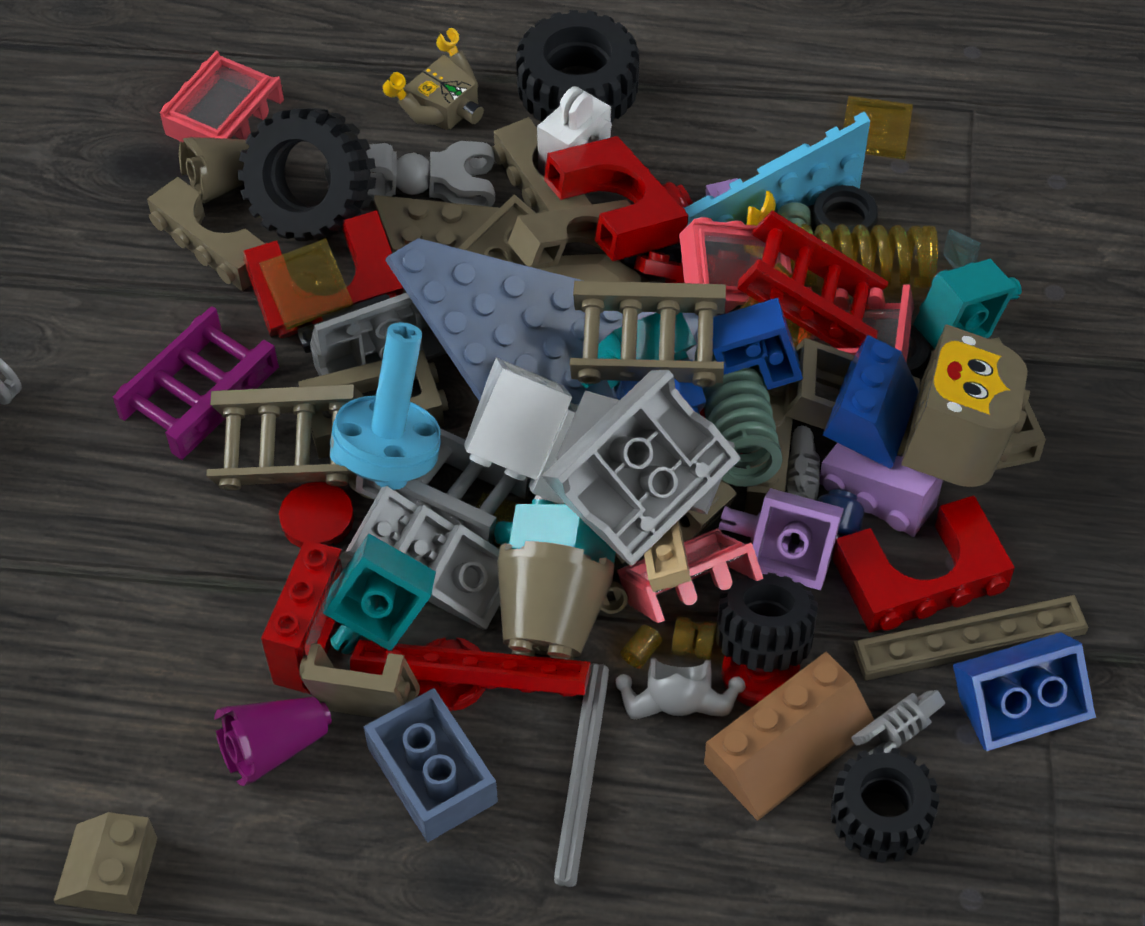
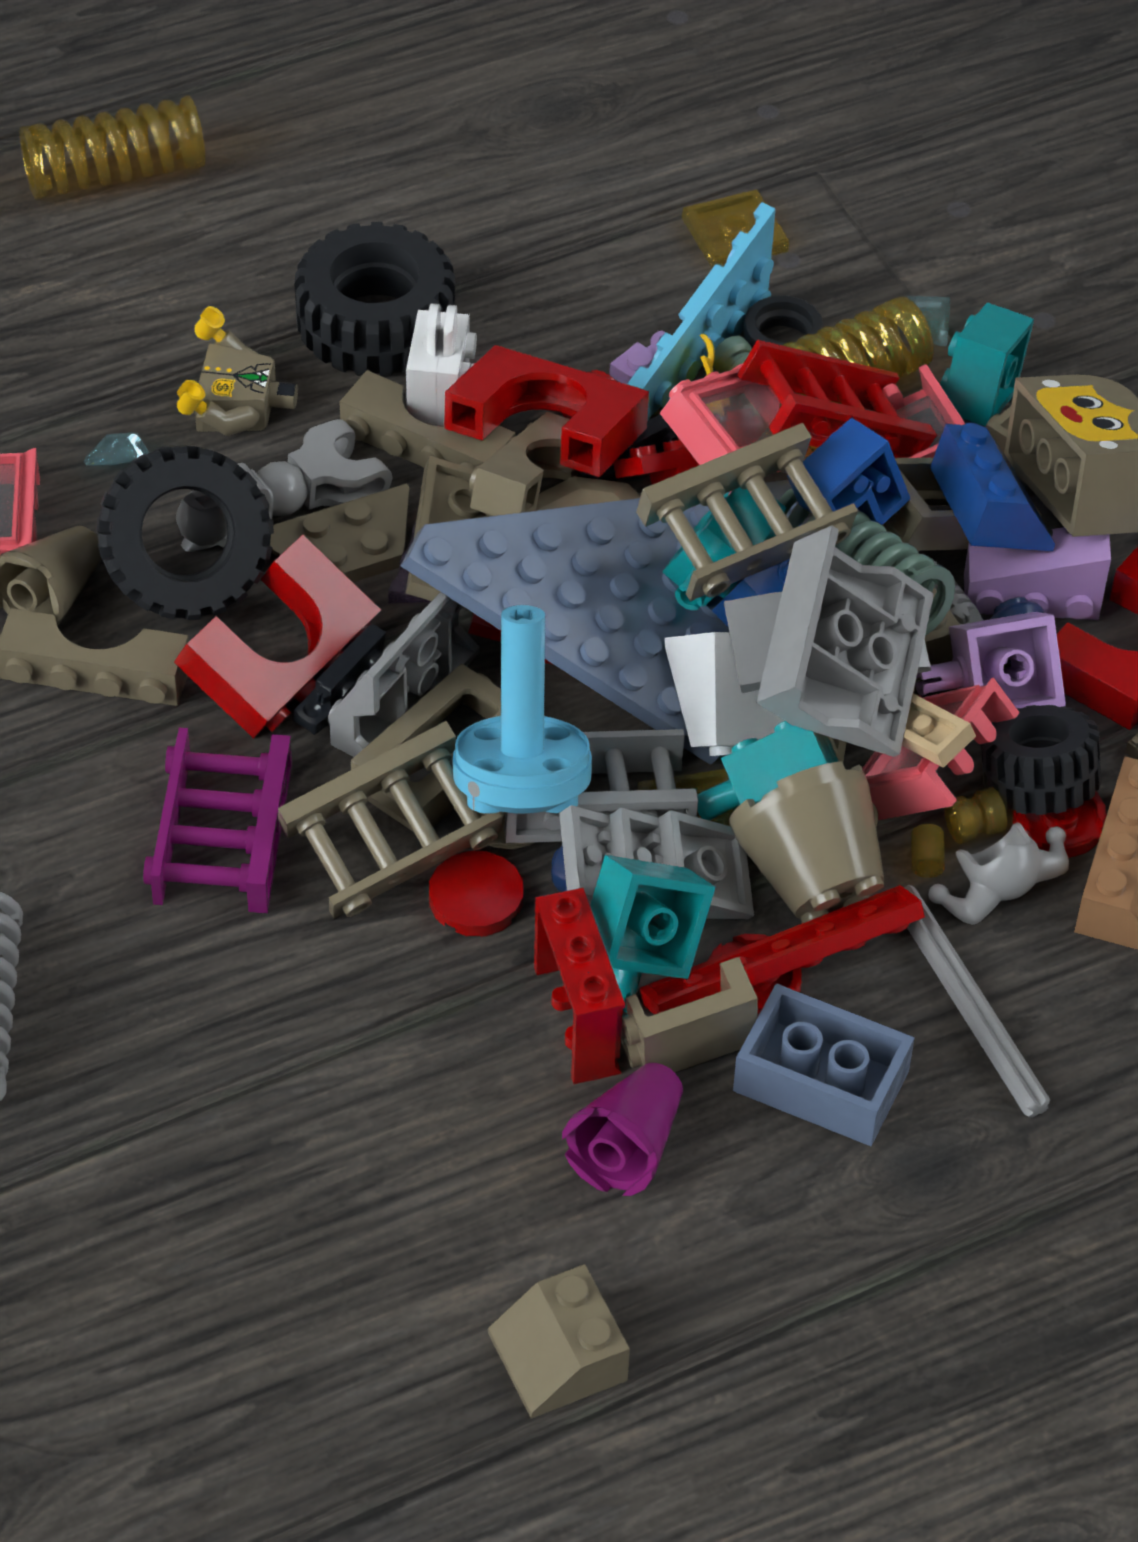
camera: 35 degrees left, 5 degrees down
clear yellow tile [260,239,353,330] -> none
white slope [464,358,572,481] -> none
none -> clear light blue slope [84,433,149,466]

